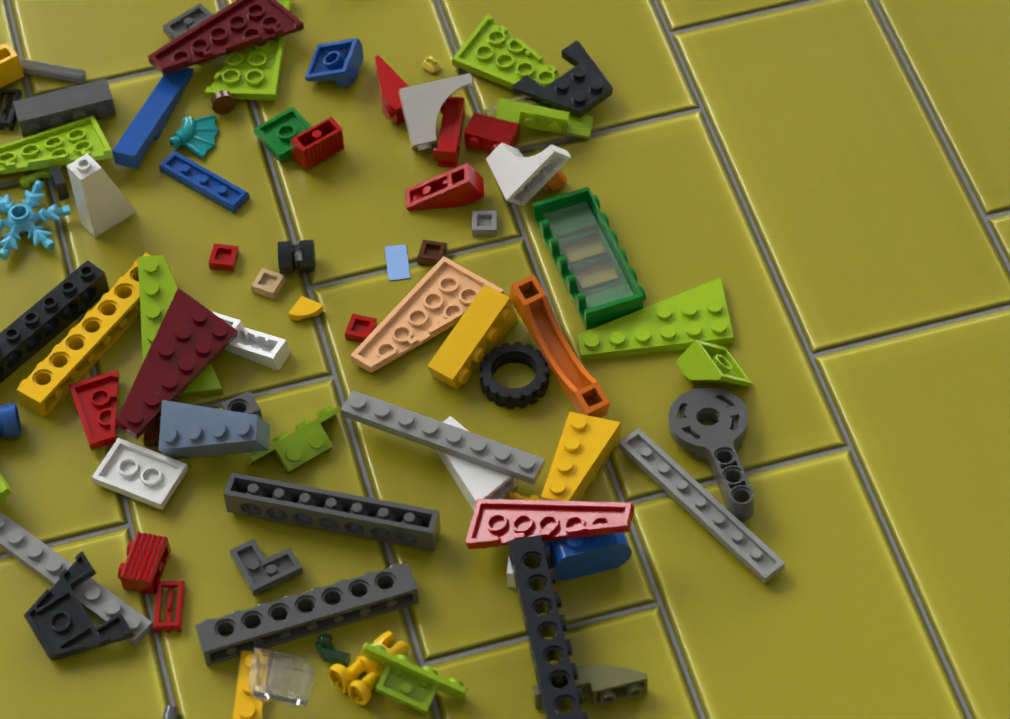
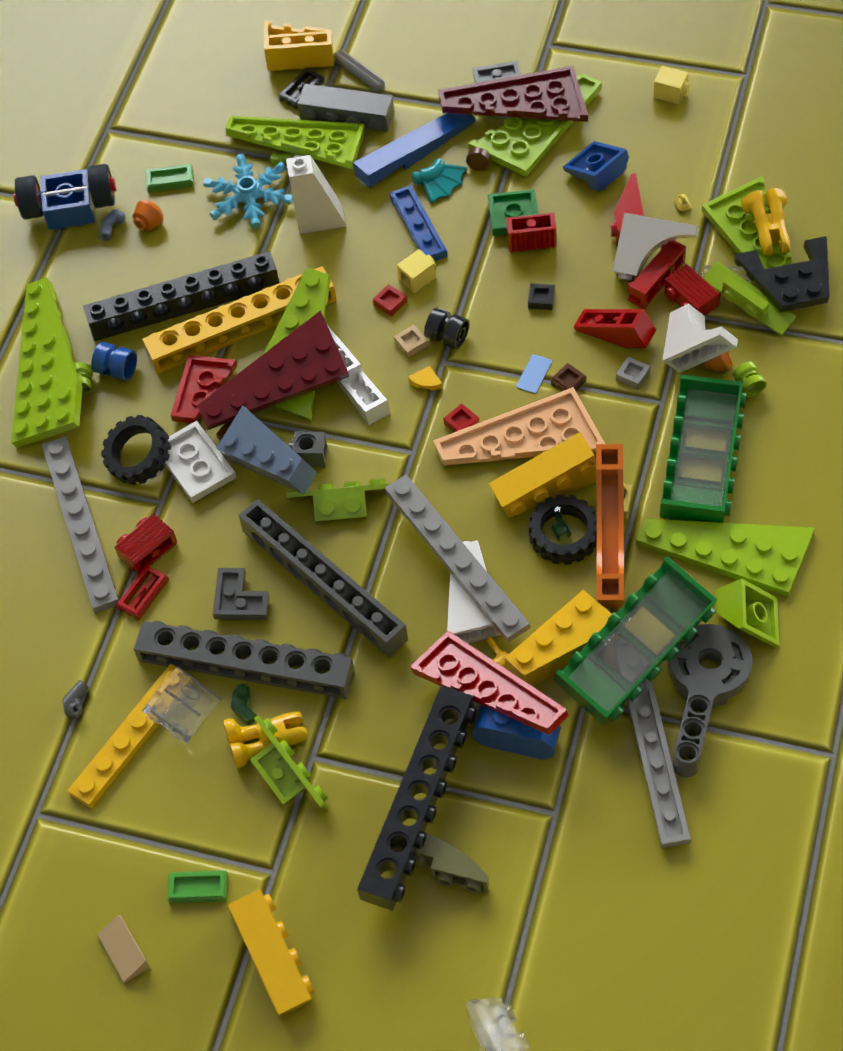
camera: 35 degrees right, 5 degrees up
black wing [24,551,135,661] -> none
none -> black tyre [101,415,171,485]
none -> light yellow brick [397,249,436,294]
none -> black tile [528,283,555,310]
none -> clear green hand [551,506,572,541]
none -> clear window [554,556,718,726]
none -> lime wheel [732,361,767,397]
none -> yellow piece [741,188,790,256]

